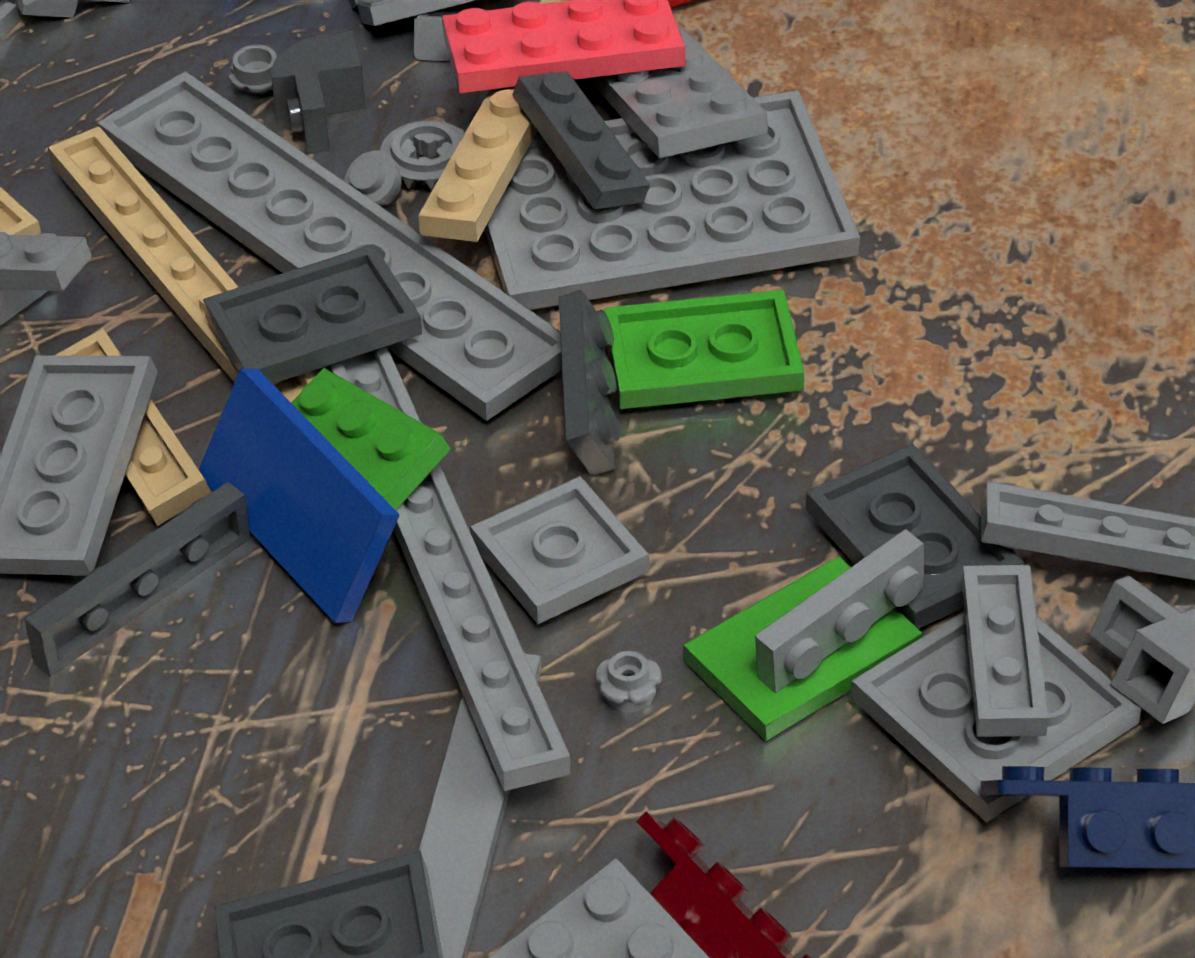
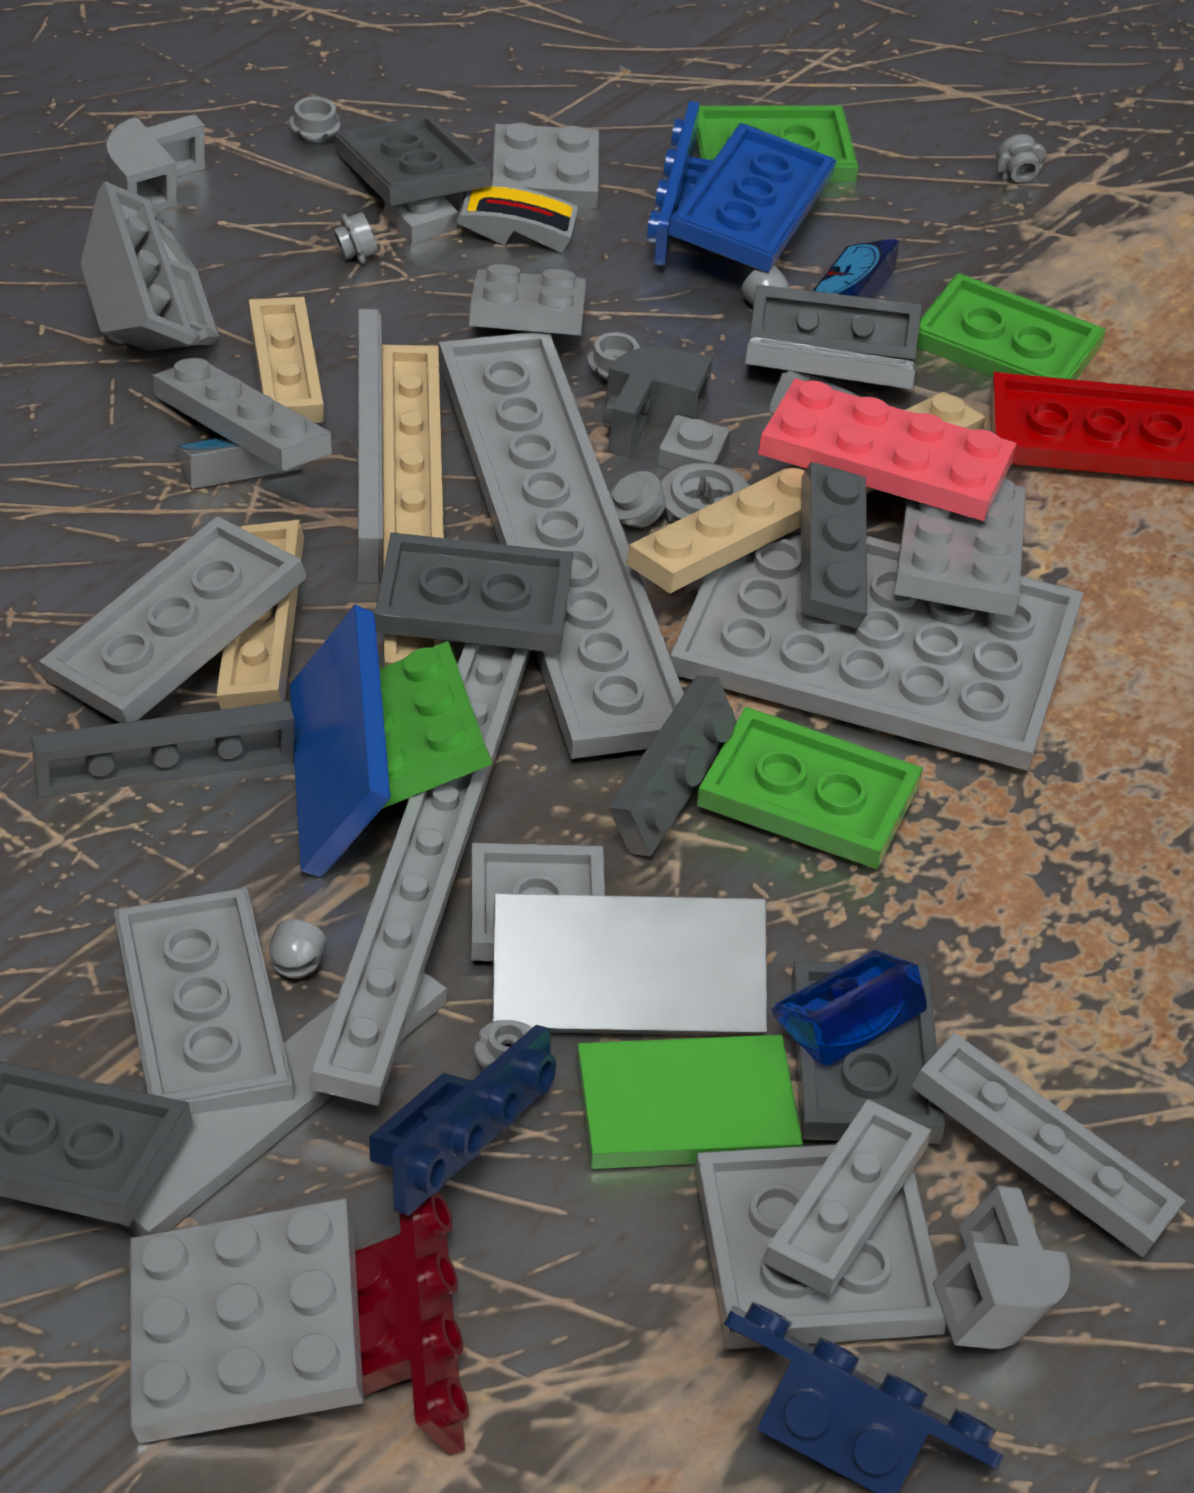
camera: 25 degrees right, 0 degrees up
light grey plate [755,529,925,693] -> none
none -> light grey tile [114,887,294,1116]
none -> light grey hinge [269,919,327,979]
none -> light grey tile [357,309,383,583]
none -> dark blue bracket [369,1025,556,1216]
none -> light grey plate [469,264,586,336]
none -> tile [492,893,767,1036]
none -> light grey plate [657,415,730,470]
none -> clear blue slope [771,950,927,1065]

